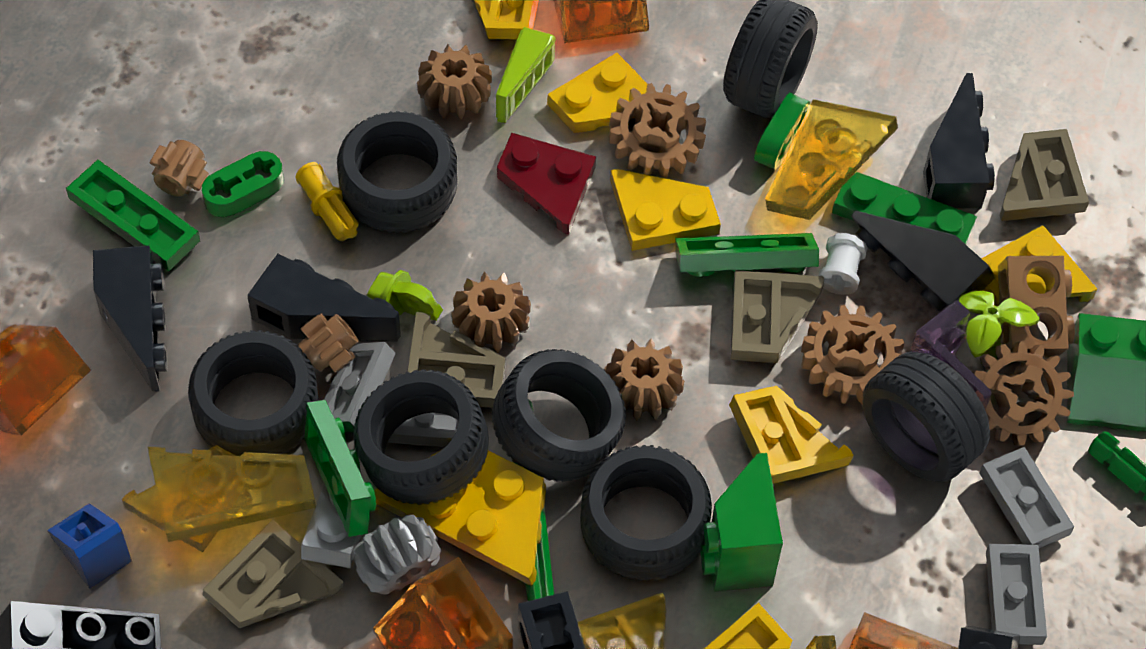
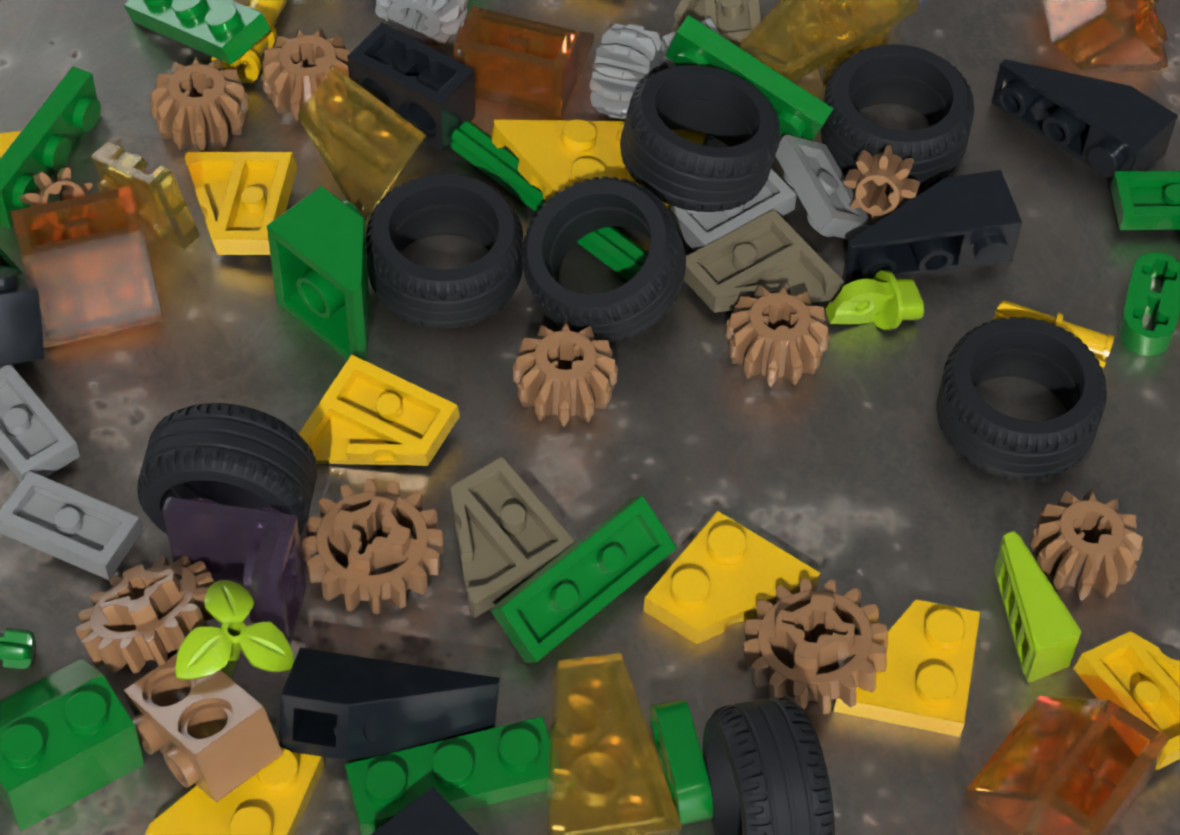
camera: 140 degrees right, 5 degrees down
dark red wing [497,132,596,235] -> none
white bush [818,233,868,295] -> none

